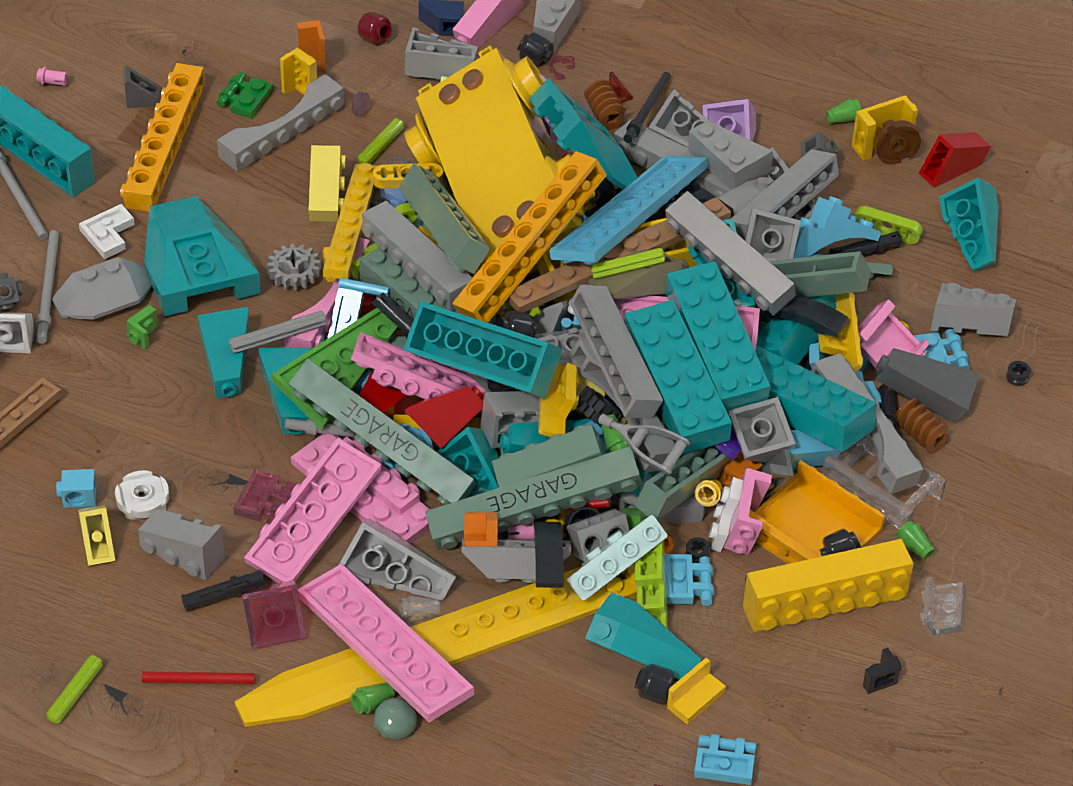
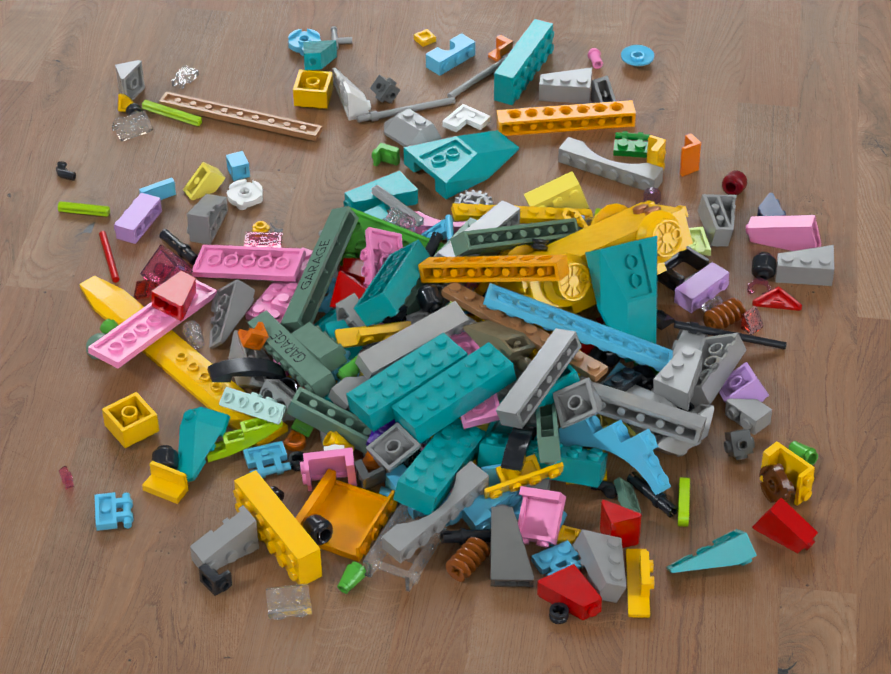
camera: 75 degrees right, 5 degrees down
lime axle [591,248,666,279] -> none
light grey piece [598,414,690,475] -> none
none -> yellow brick [102,392,159,448]
none -> lavender brick [114,193,162,244]
none -> clear red slope [133,280,159,299]
none -> medium azure tile [139,178,176,200]
none -> slope [151,271,196,321]
none -> light grey wedge [190,505,259,571]
none -> yellow plate [252,221,270,237]
none -> clear piece [382,207,416,233]
none -> black bush [531,238,549,250]
none -> red slope [537,564,602,620]
none -> light grey wedge [539,67,592,104]
none -> red slope [600,499,642,548]
none -> medium azure dish [621,45,654,66]
none -> yellow bracket [626,549,654,618]
none -> light grey slope [725,399,772,435]
none -> red tile [752,286,802,311]

